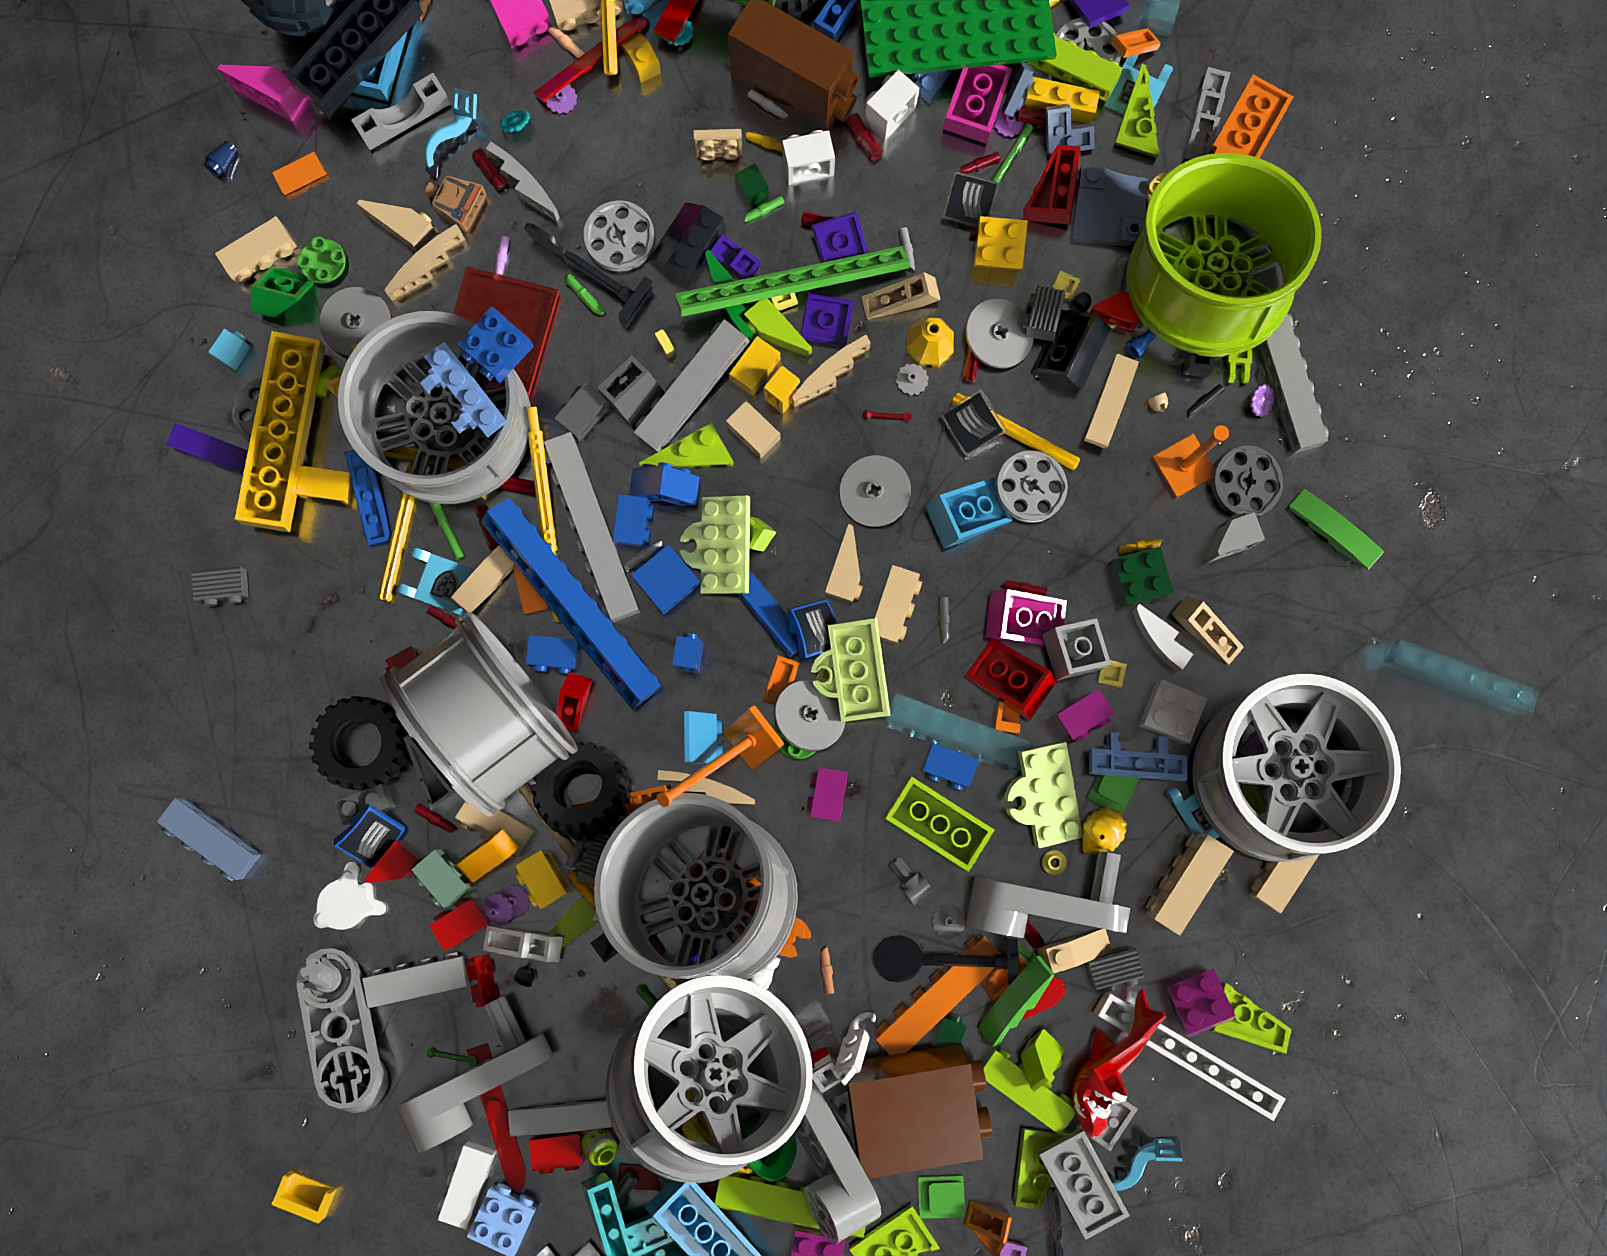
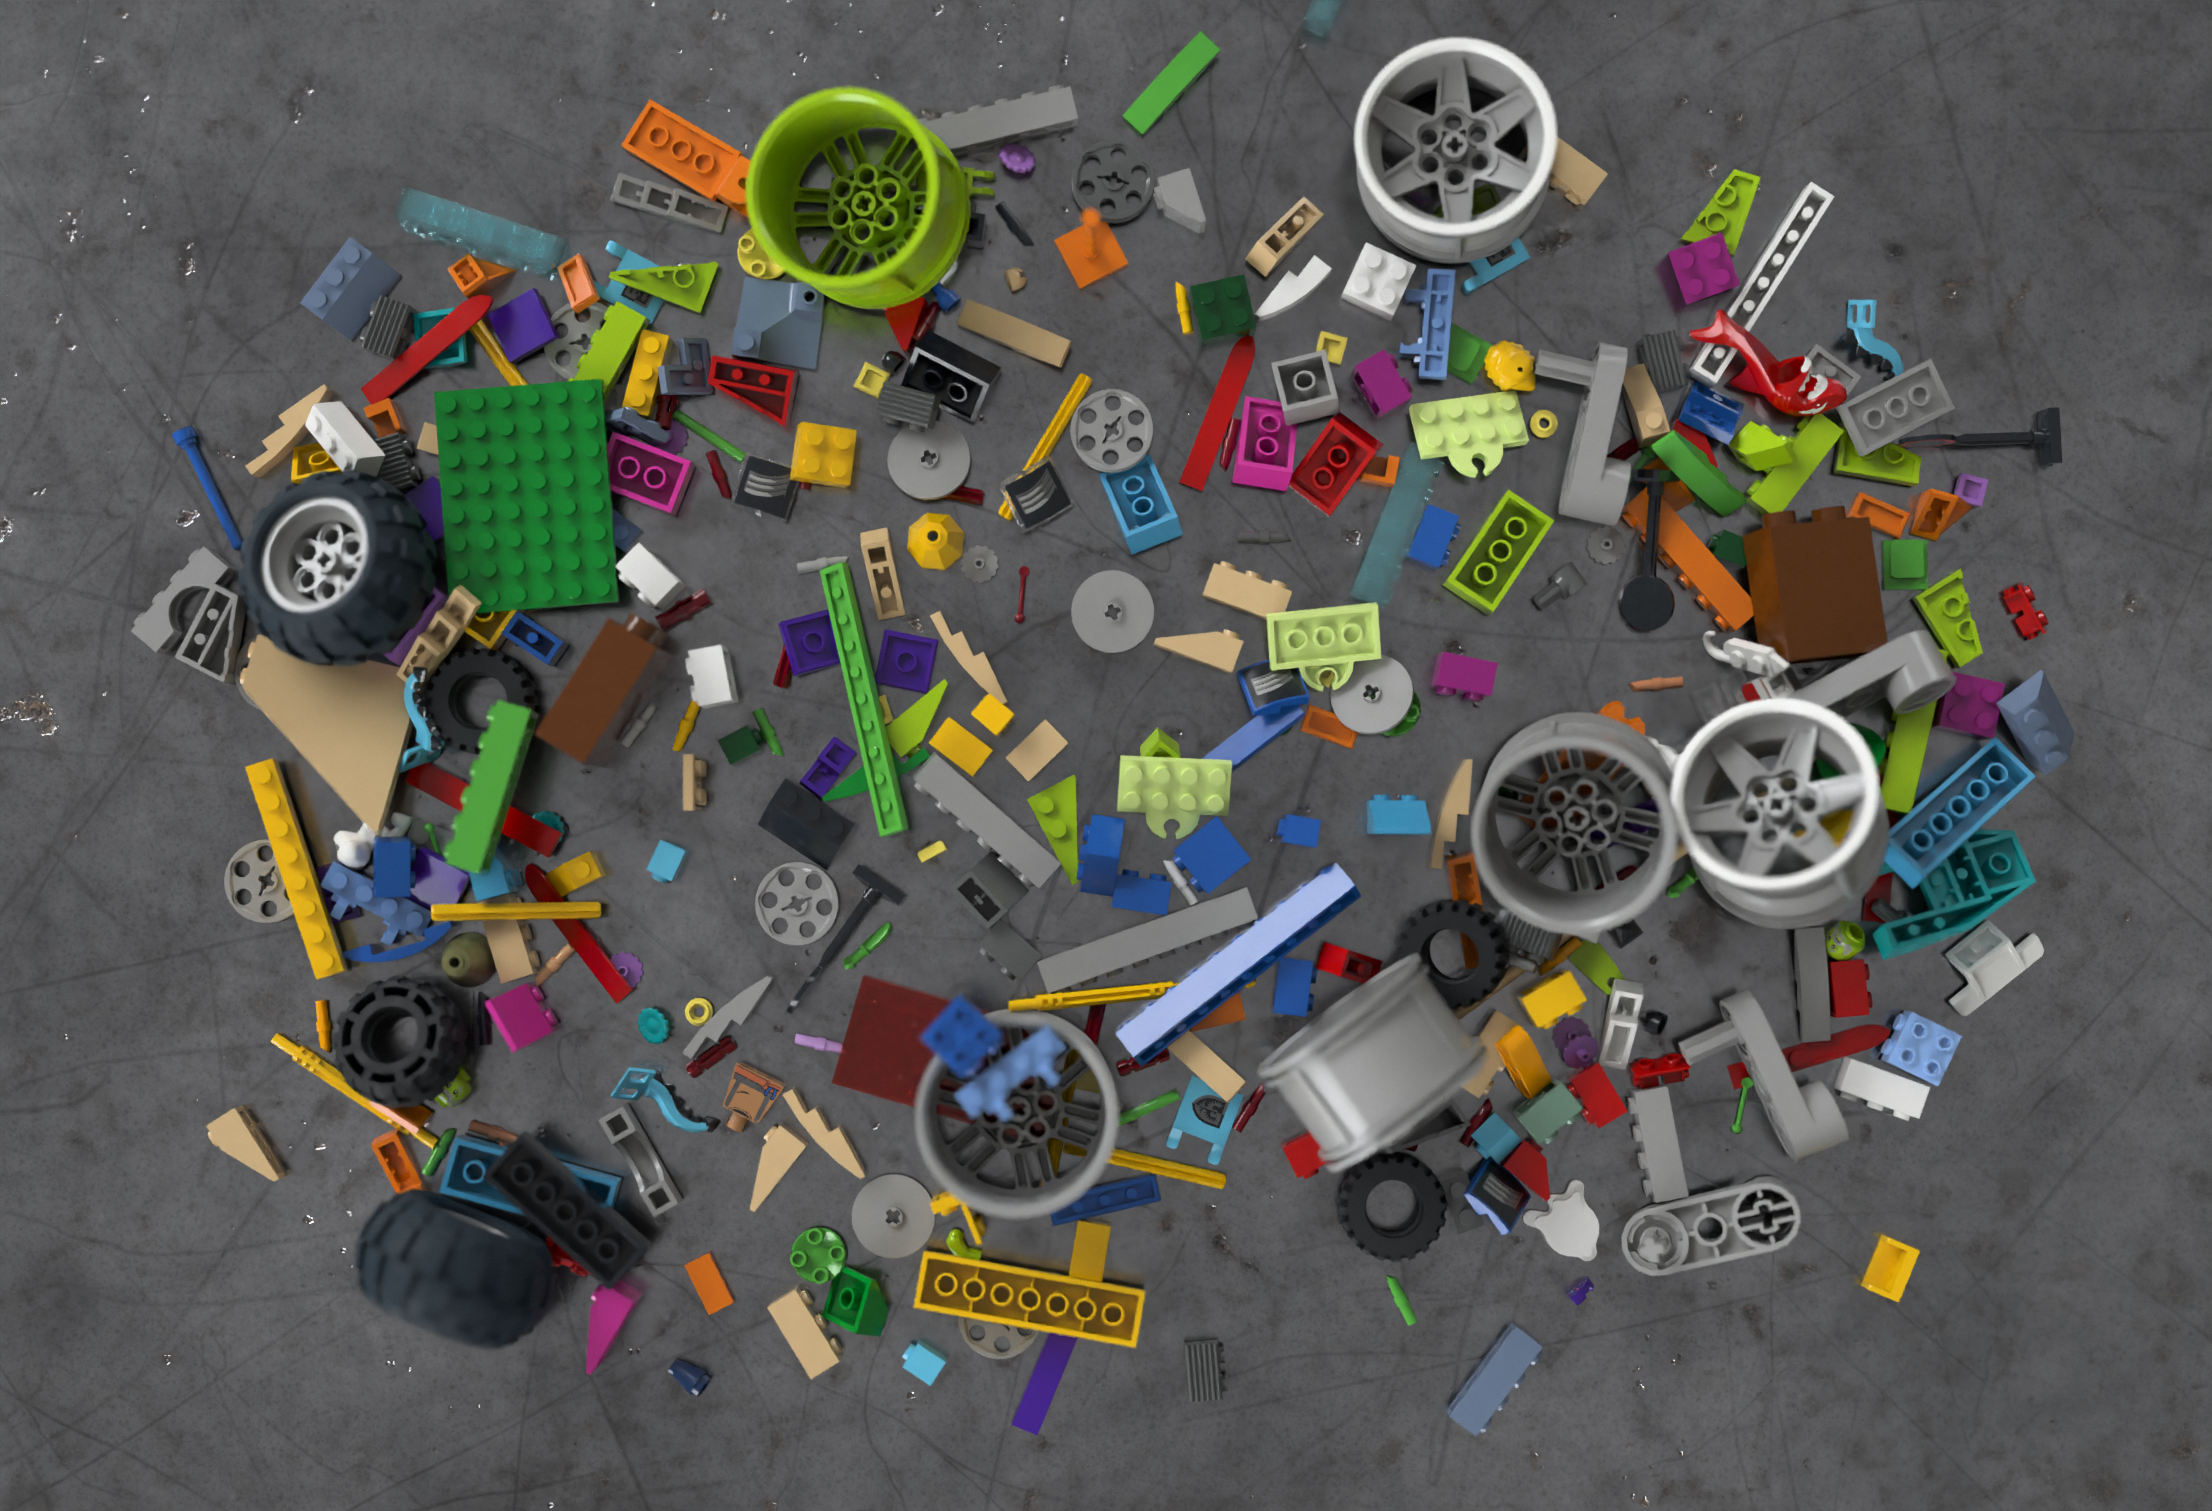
camera: 85 degrees left, 5 degrees up
orange tile [657,705,784,807] -> none
tan brick [1146,832,1234,936] -> none
none -> medium azure brick [646,839,689,884]
none -> light yellow plate [685,998,713,1026]
none -> dark red piece [913,301,940,342]
none -> red piece [1179,335,1255,491]
none -> bright green piece [1386,1275,1418,1326]
none -> medium azure brick [1471,1112,1522,1164]
none -> dark purple tile [1566,1277,1594,1306]
none -> blue slope [1678,380,1744,445]
none -> orange tile [1847,492,1911,540]

